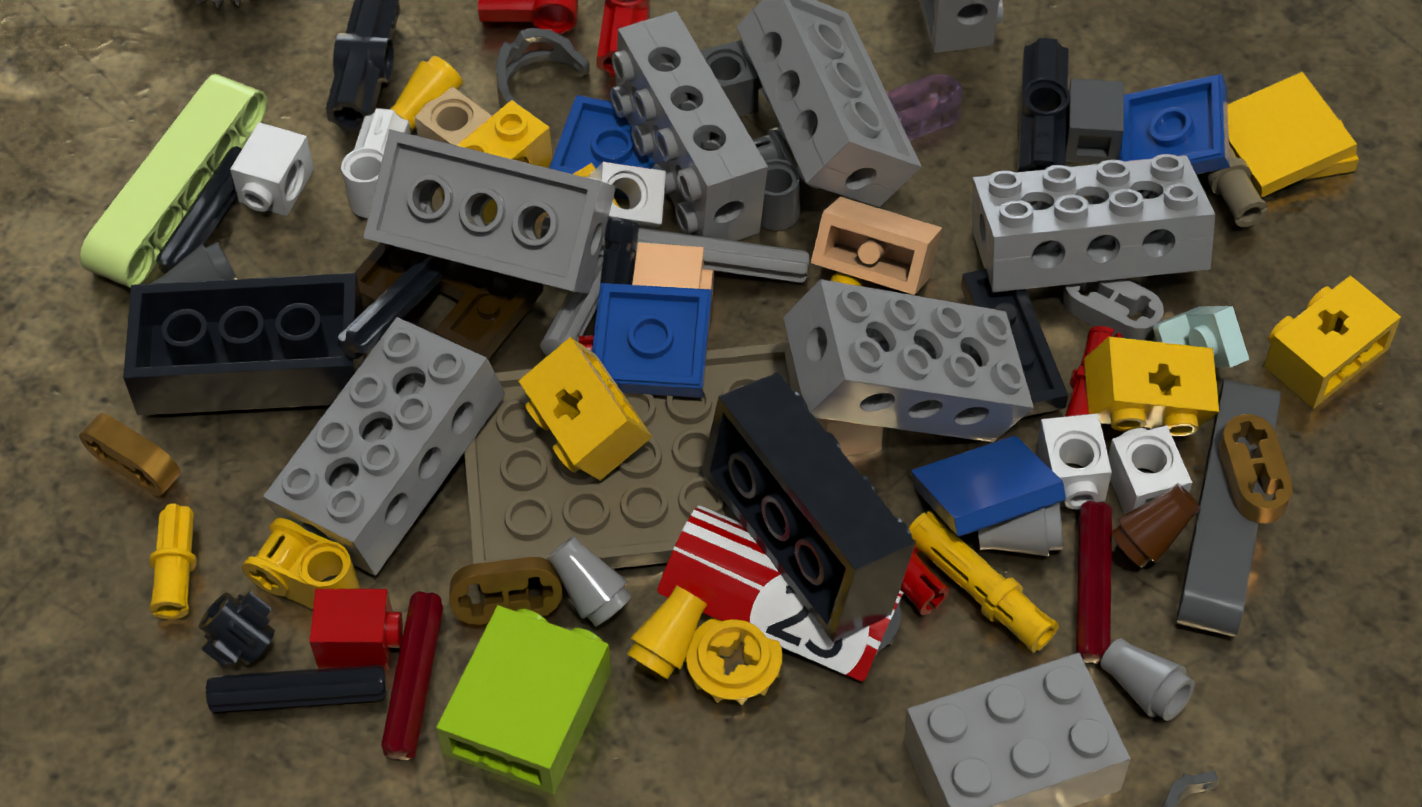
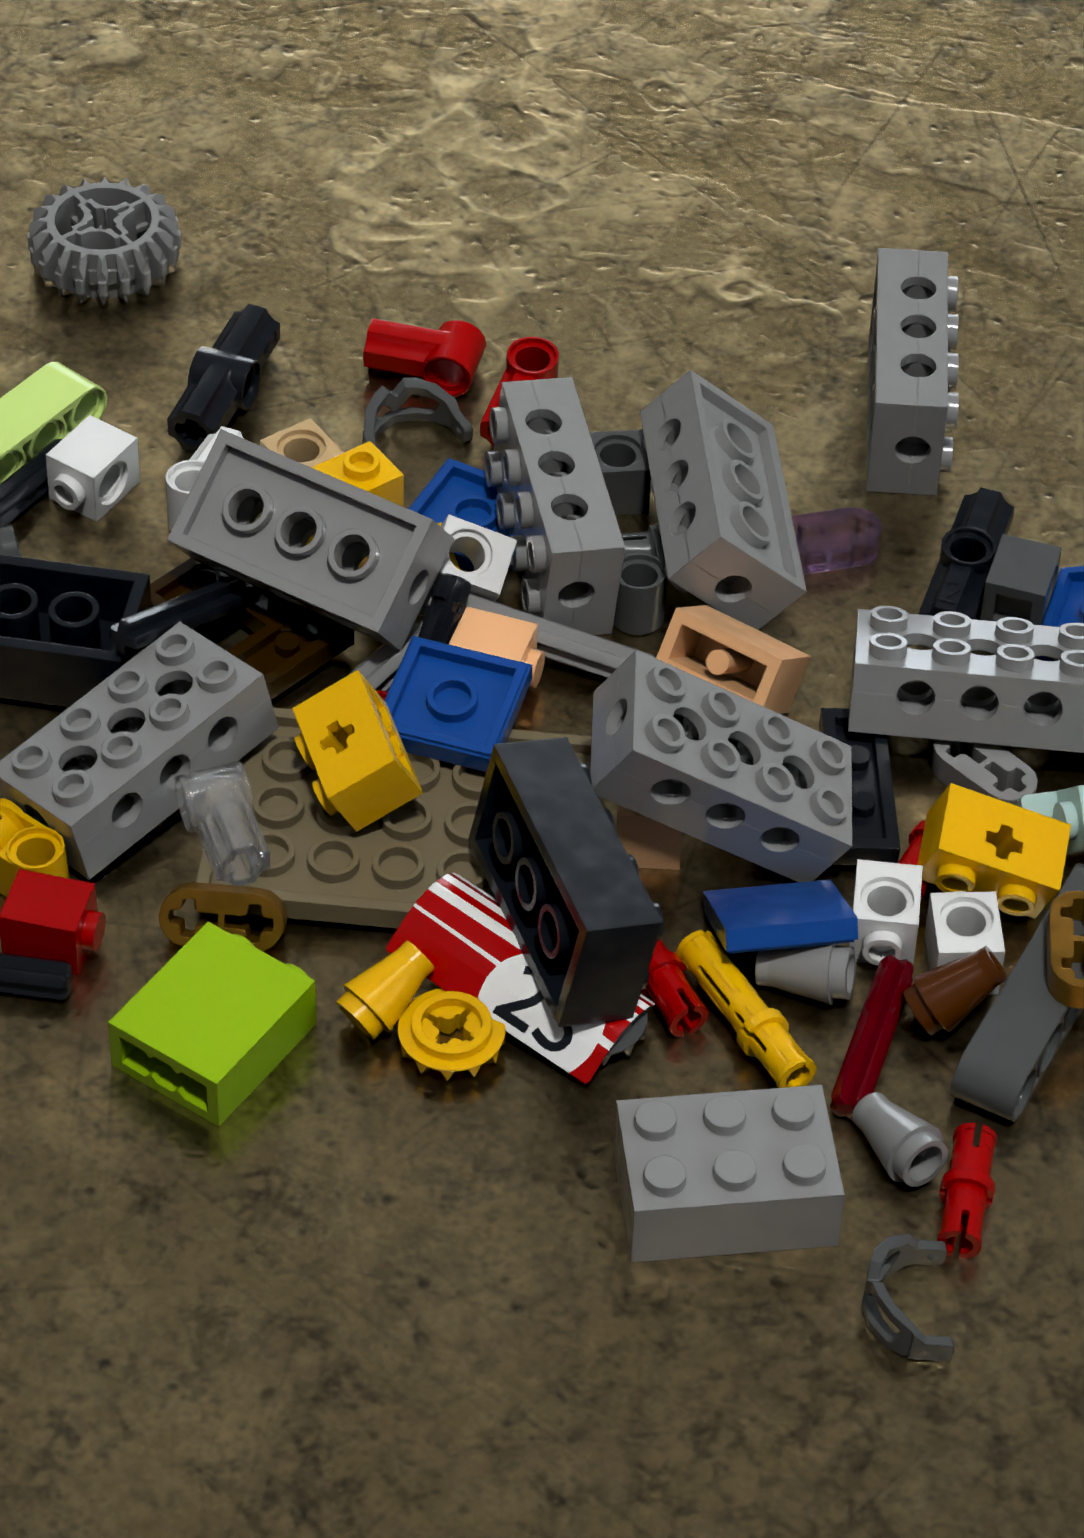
camera: 10 degrees right, 10 degrees down
dark red axle [381,591,443,761] -> none
yellow cone [390,56,463,133] -> none
light grey cone [547,535,632,626] -> none
none -> clear piece [175,761,270,886]
none -> red pin [937,1122,997,1259]

